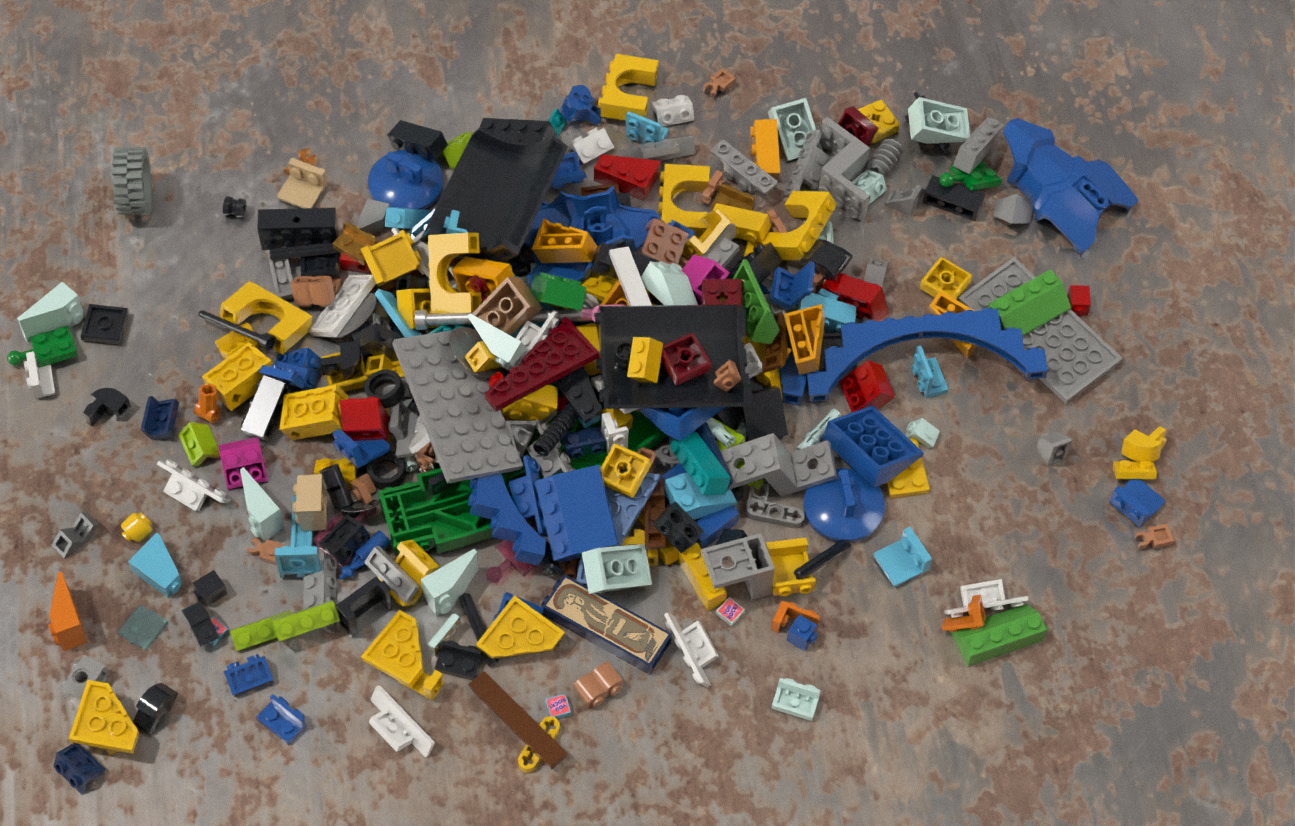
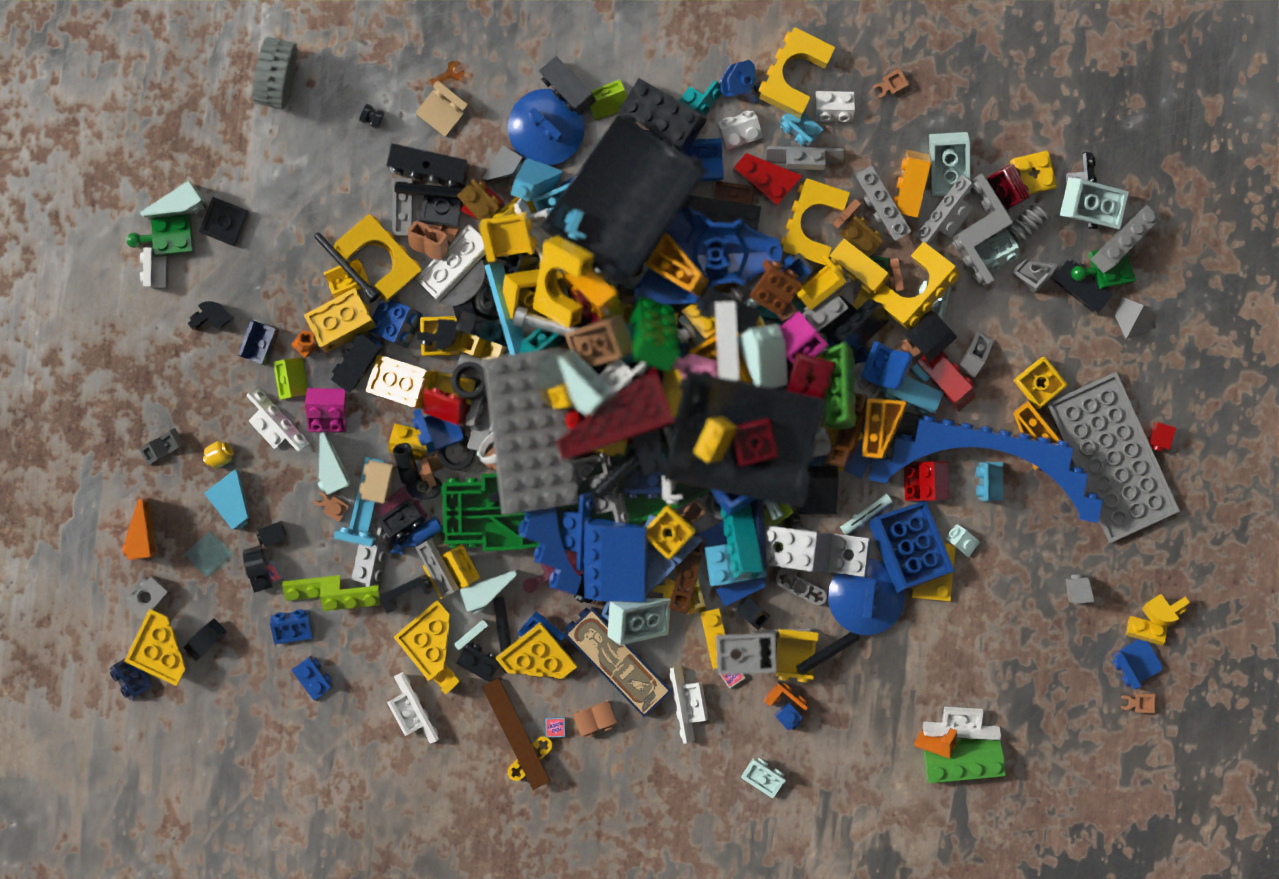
camera: 20 degrees right, 30 degrees up
blue bracket [260,361,310,388] -> none
black brick [653,501,704,553] -> none
nougat bracket [714,360,742,392] -> none
medium azure bracket [873,527,932,587] -> none
bright green slope [988,269,1071,336] -> none
blue piece [1003,118,1138,254] -> none

